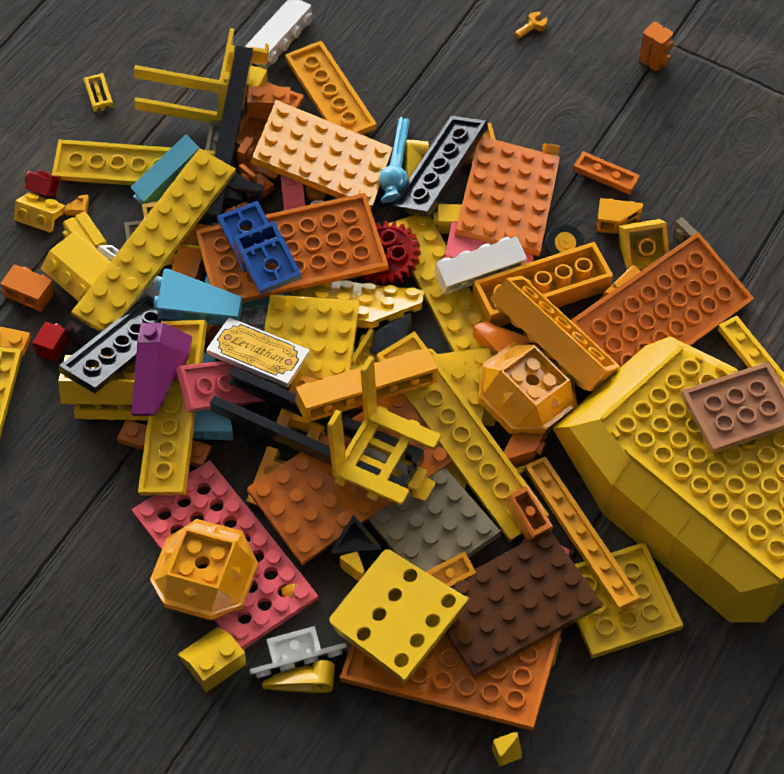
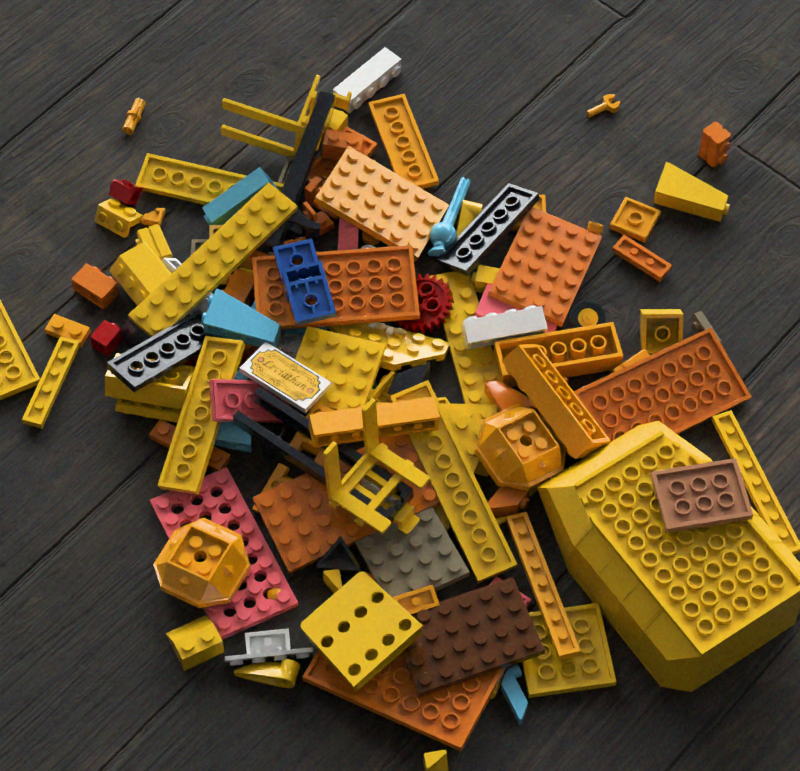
camera: 10 degrees right, 0 degrees up
yellow tile [83,73,114,112] -> none
magenta wedge [131,323,193,416] -> none
orange brick [505,486,553,541] -> none
light orange slope [596,198,643,234] -> none
none -> light orange pin [122,98,146,135]
none -> medium azure piece [501,664,528,725]
none -> light orange tile [609,197,661,243]
none -> yellow slope [653,162,730,222]

